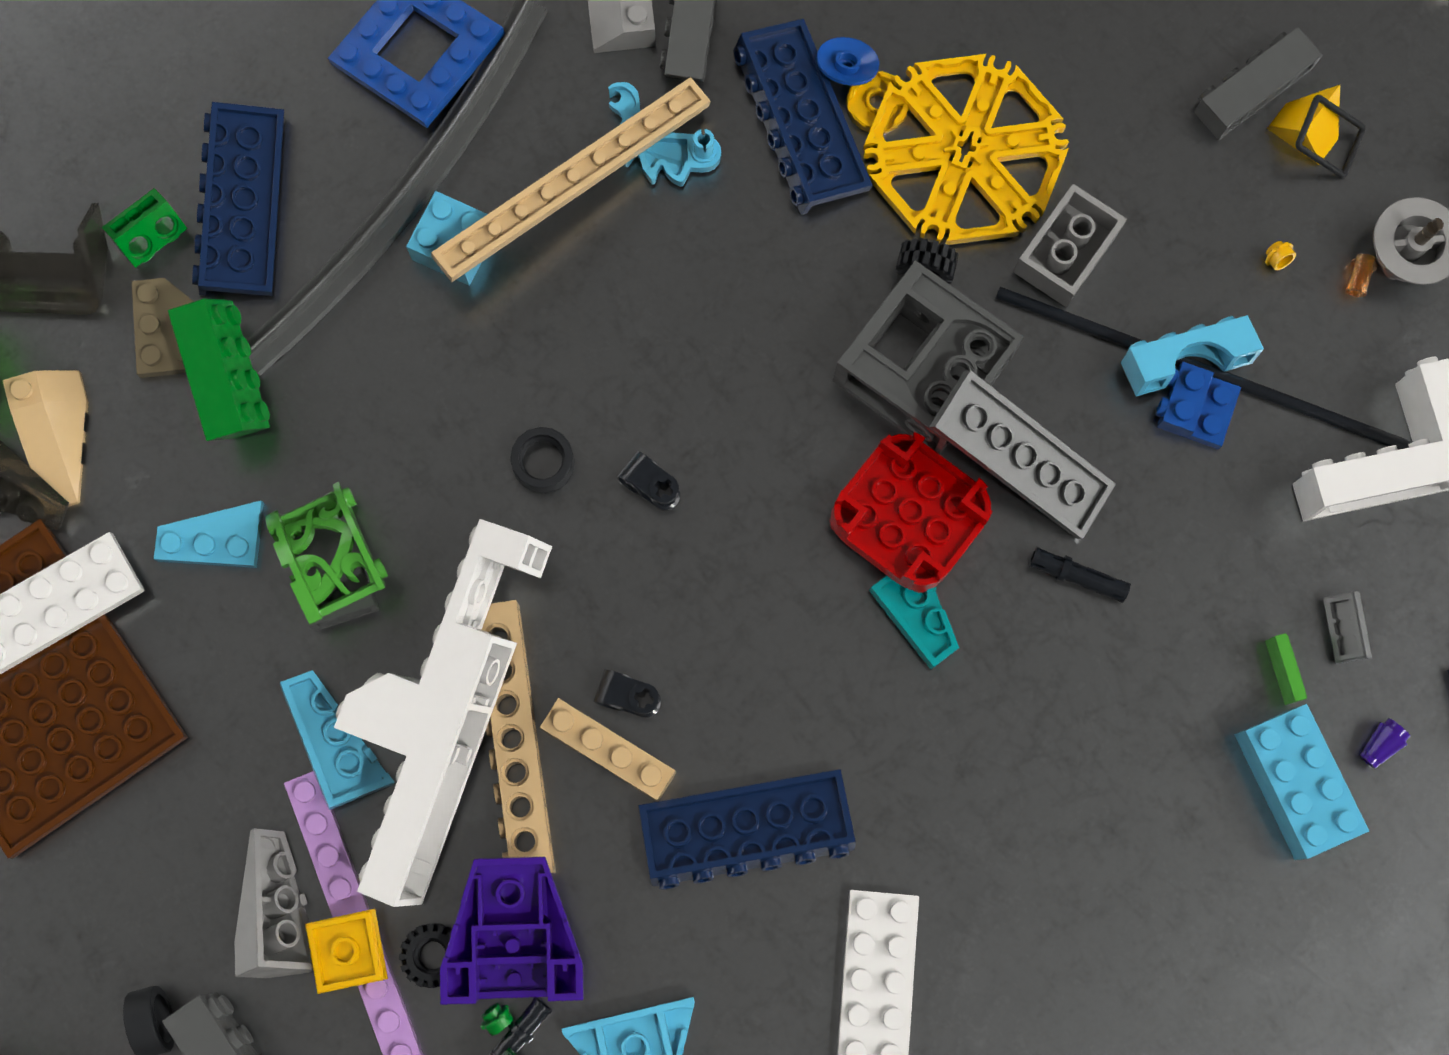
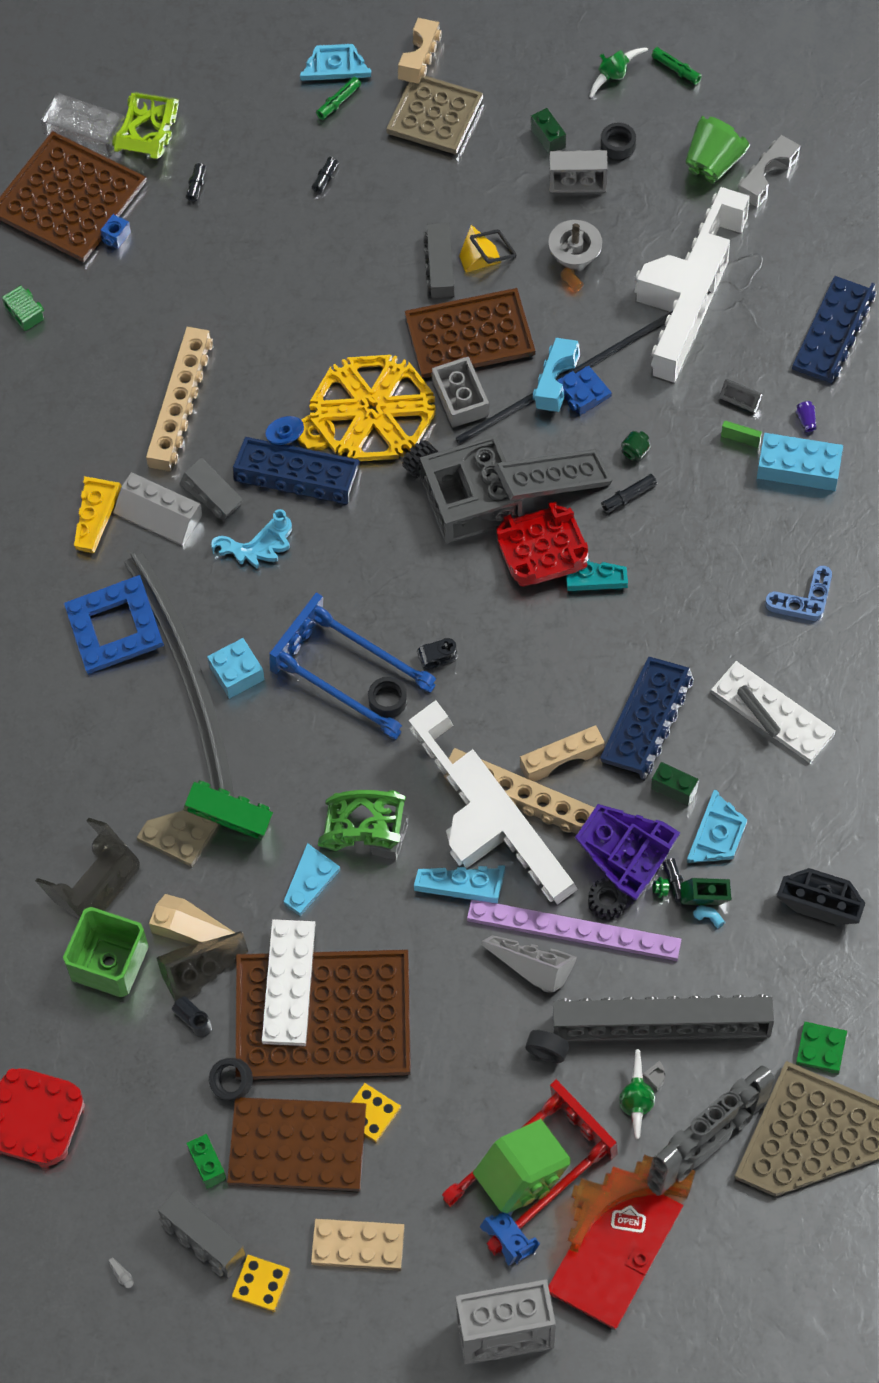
camera: 50 degrees left, 15 degrees down
green brick [101,188,188,268] -> none
dark blue bracket [192,102,284,296] -> none
yellow tile [305,909,388,994] -> none
tan plate [431,77,710,282] -> none
black piece [593,669,661,718] -> none
yellow plate [1265,241,1296,271] -> none
none -> blue piece [269,592,436,740]
none -> reddish brown plate [405,288,536,379]
none -> dark green head [621,431,651,461]
none -> dark green brick [651,762,699,806]
none -> dark grey axle [737,685,781,737]
none -> medium blue beam [765,566,832,621]

